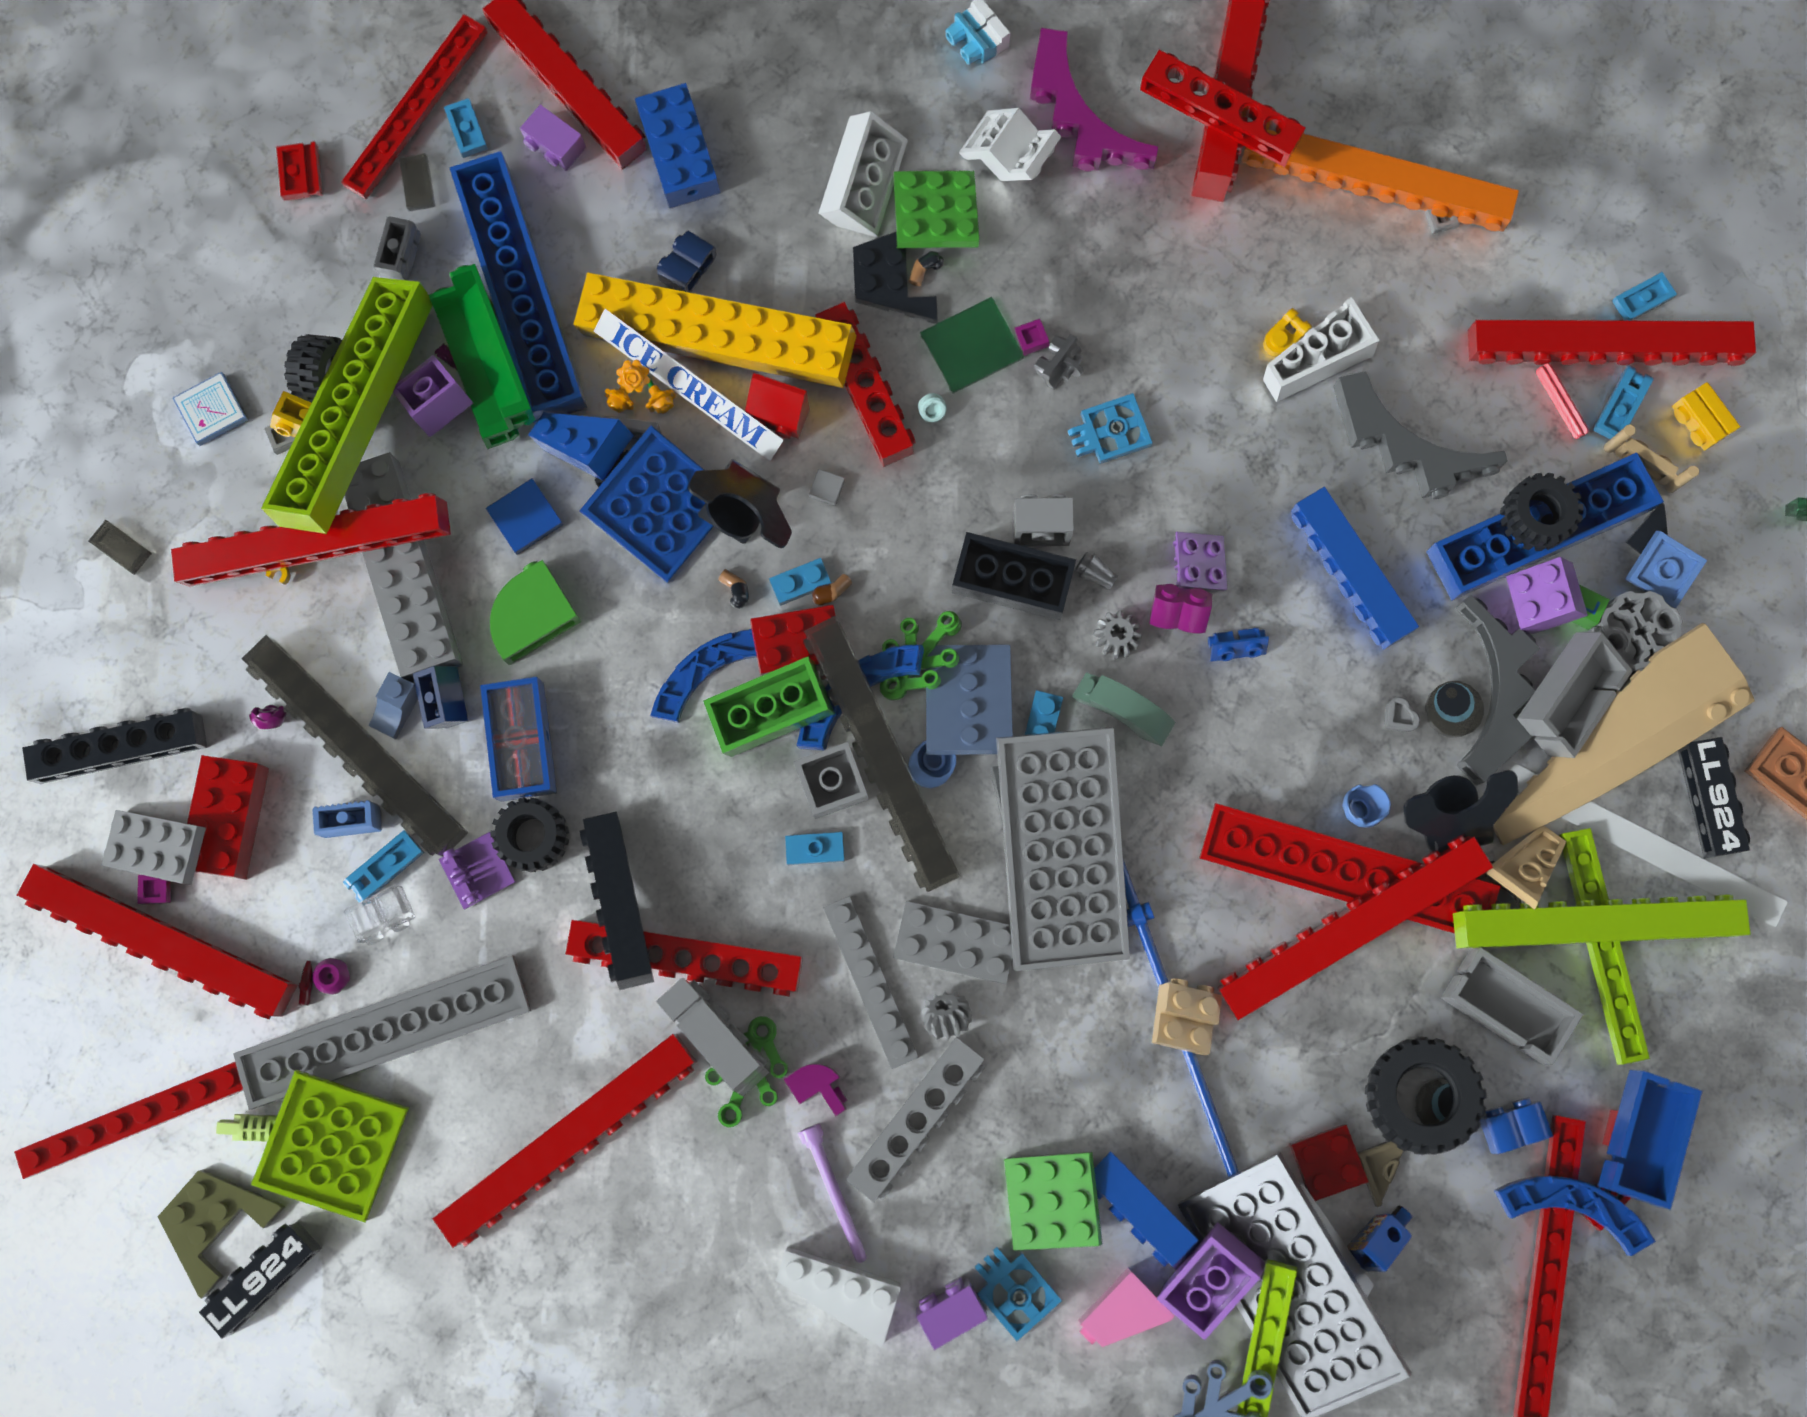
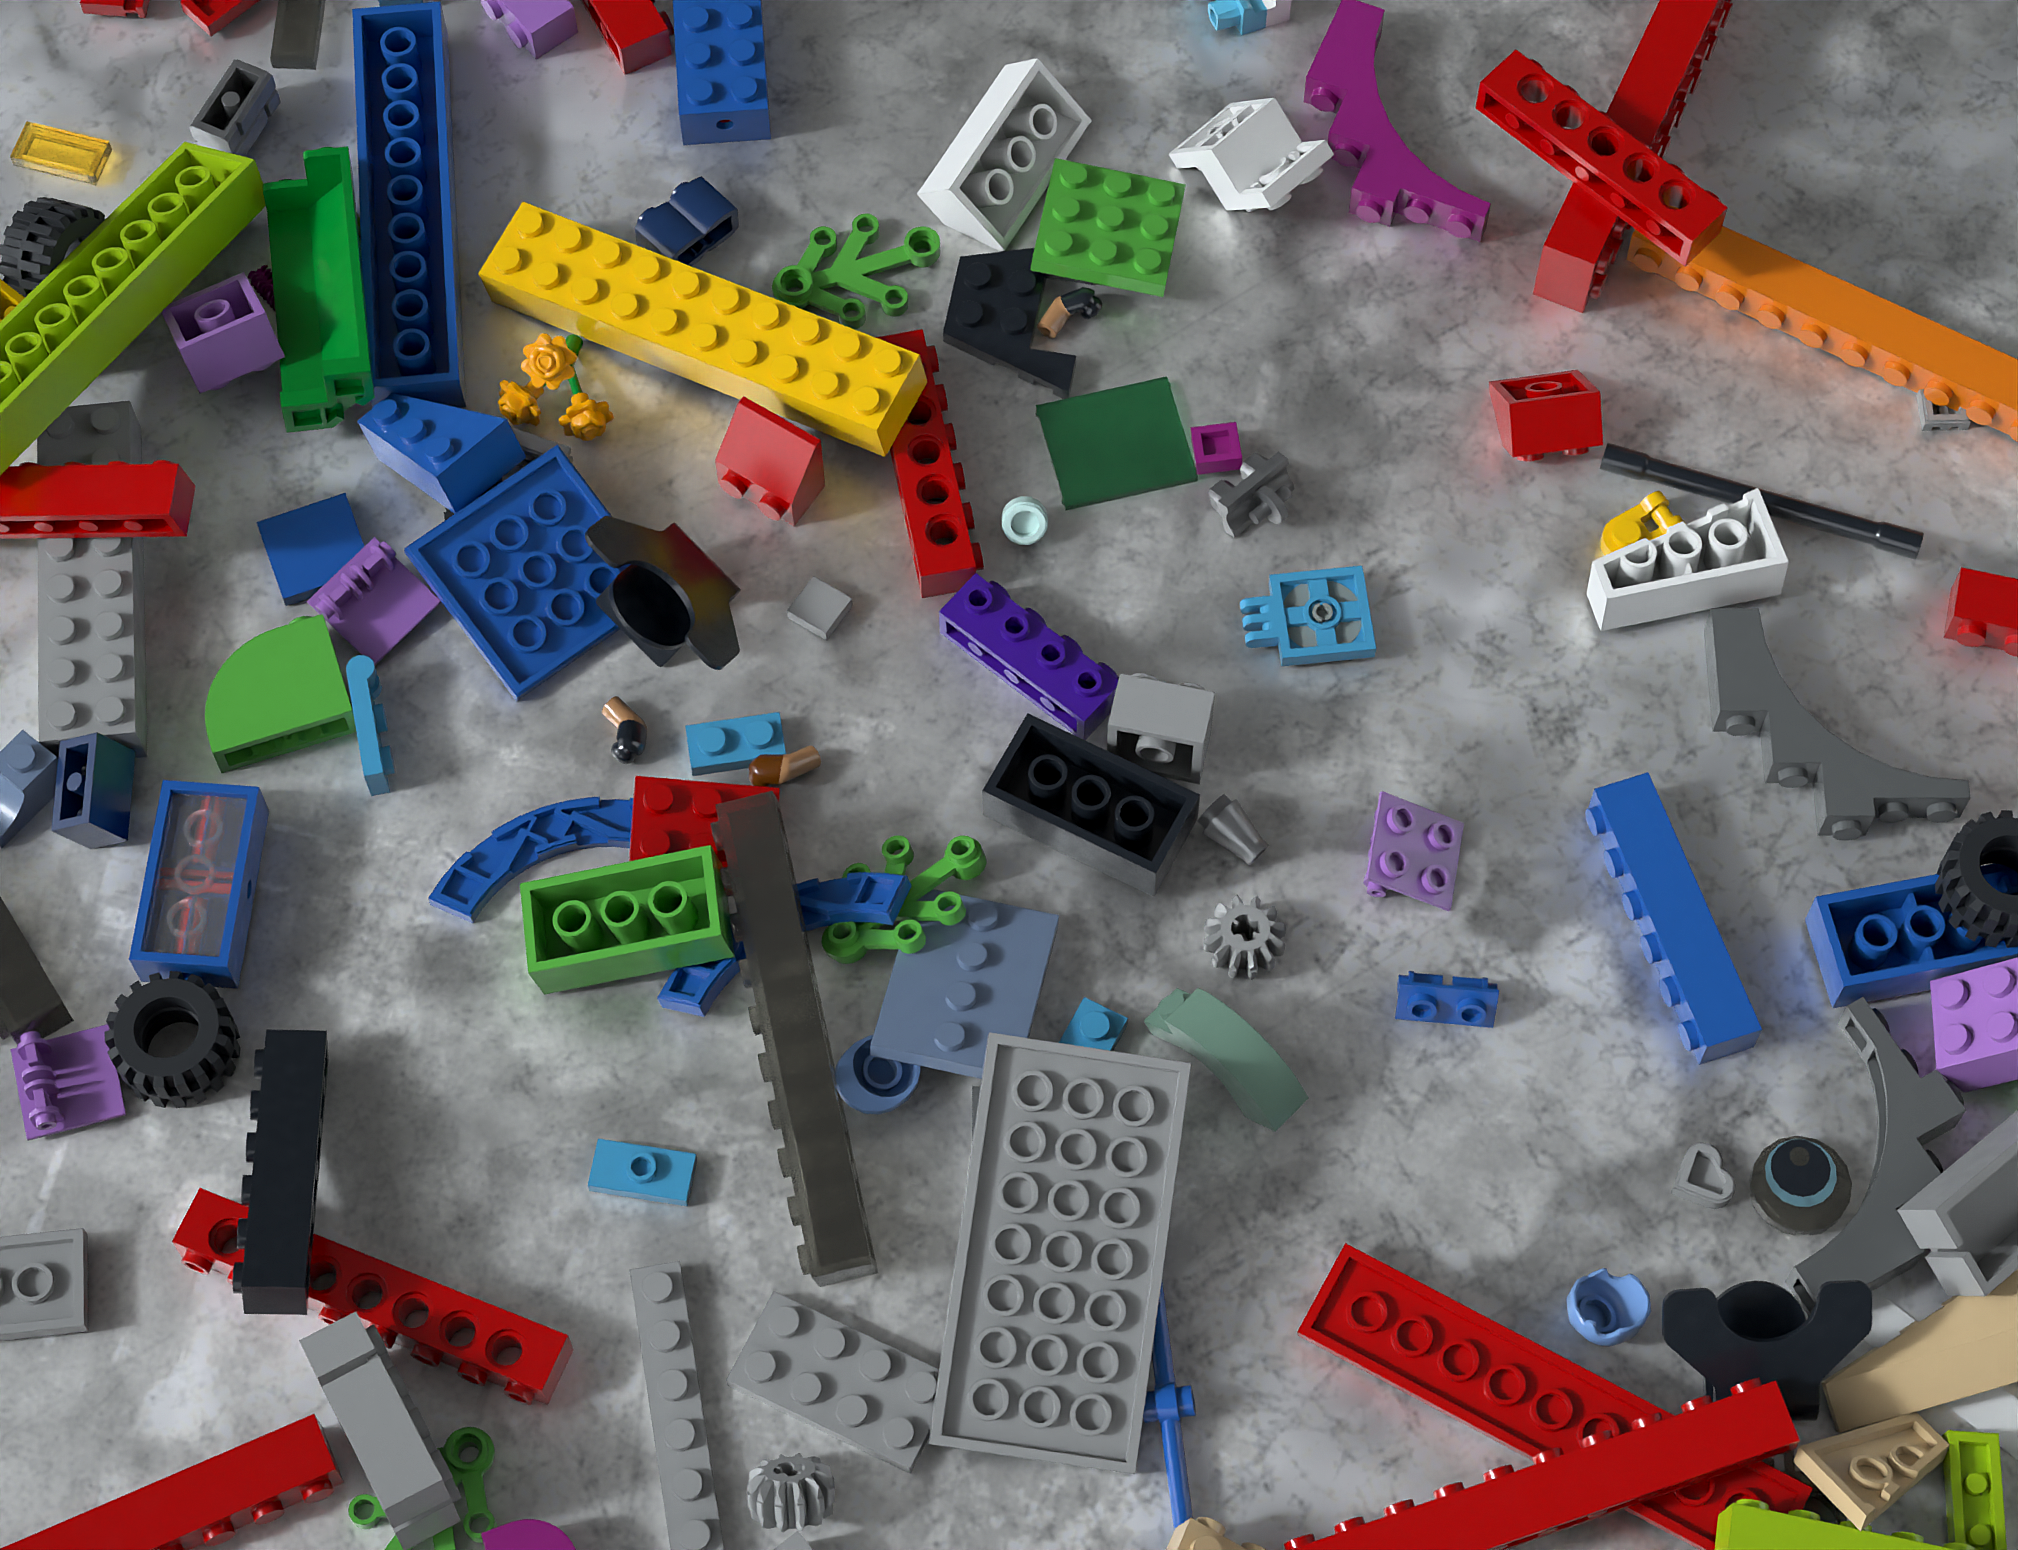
camera: 10 degrees right, 15 degrees down
white sticker [594,309,783,461] -> none
light grey brick [794,742,869,819] -> none
magenta brick [1149,584,1213,634] -> none
none -> clear yellow tile [10,121,112,186]
none -> medium lavender hinge [307,537,441,665]
none -> dark azure plate [346,655,396,796]
none -> bright green plant [772,214,940,329]
none -> dark purple brick [939,573,1119,740]
none -> red slope [1489,370,1603,461]
none -> black piece [1600,443,1924,560]

